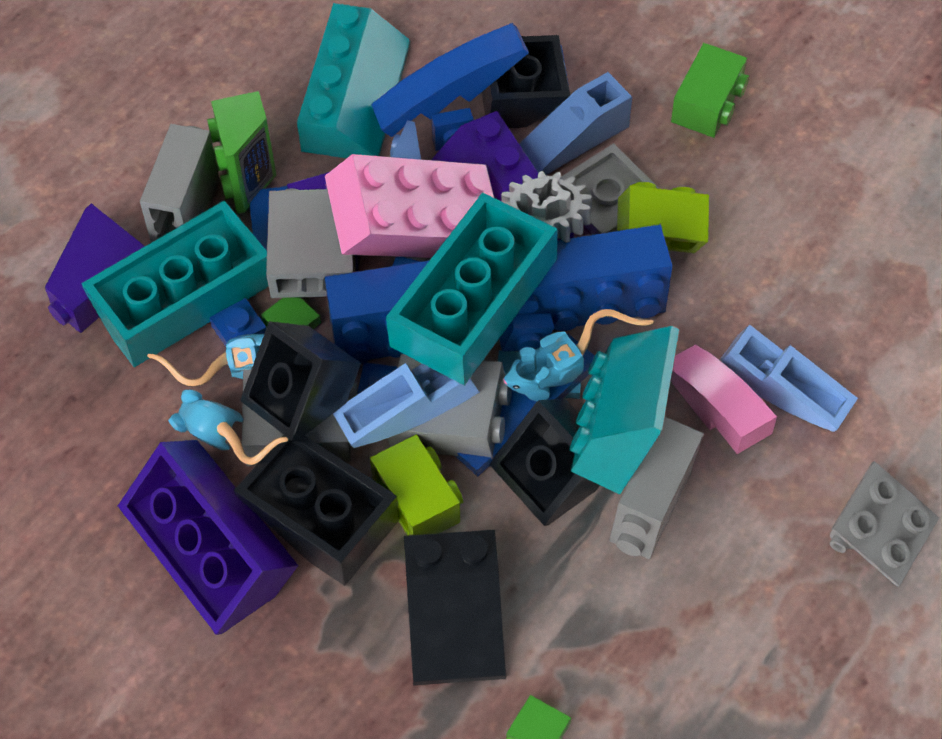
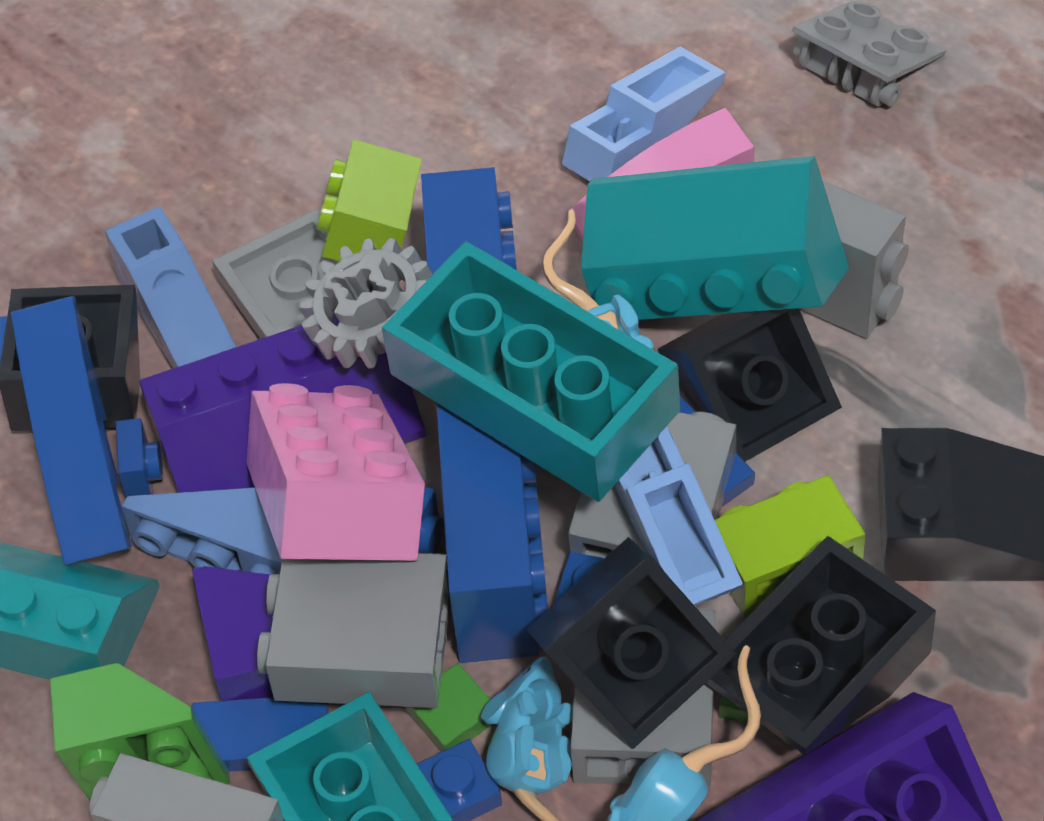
camera: 80 degrees left, 5 degrees down
bright green brick [671,43,750,138] -> none

